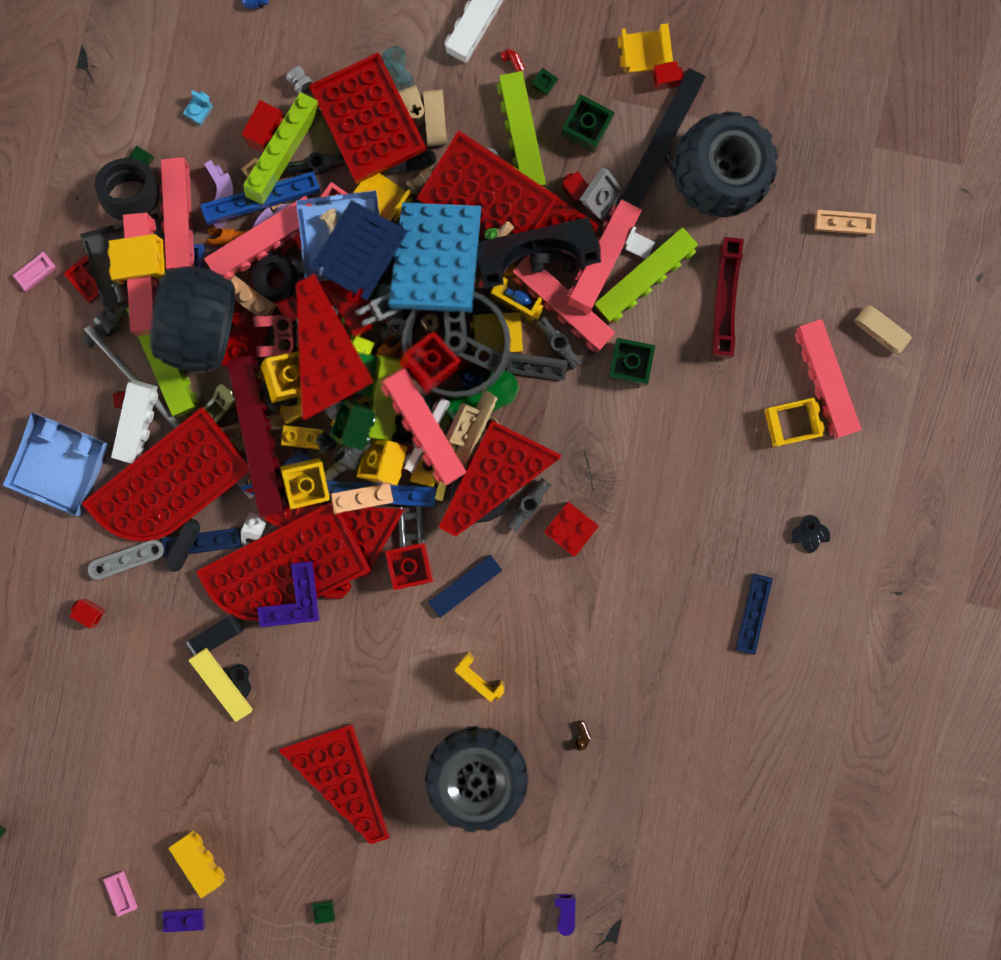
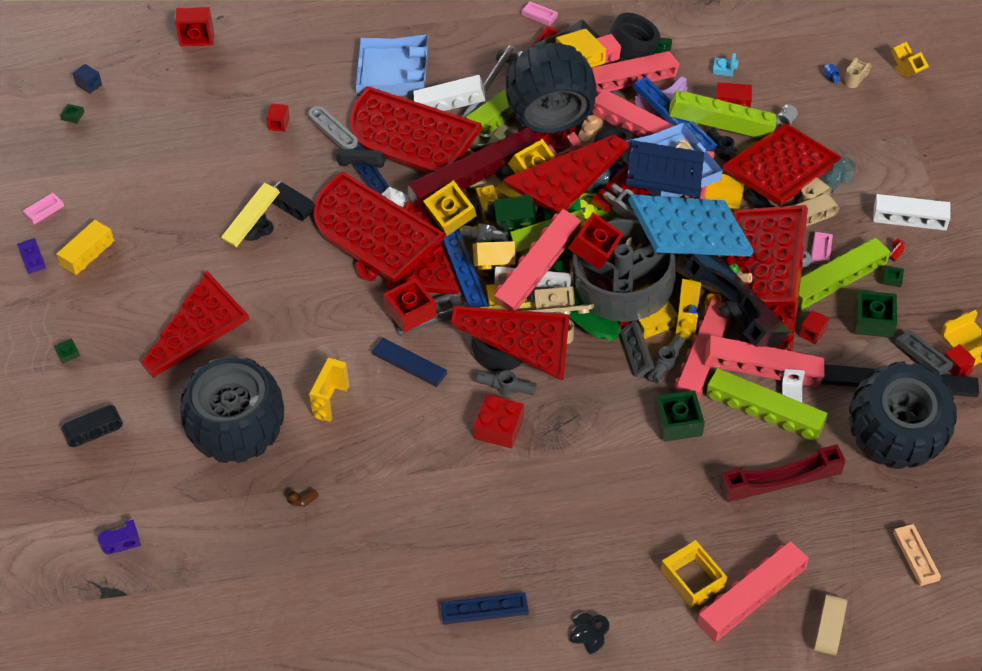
camera: 65 degrees right, 35 degrees down
dark purple plate [257,561,320,627] -> none
light nougat plate [330,484,393,514] -> none
light grey plate [580,167,625,223] -> none
none -> black beam [61,405,123,447]
none -> bright pink tile [811,232,833,265]
none -> dark grey plate [895,330,953,376]

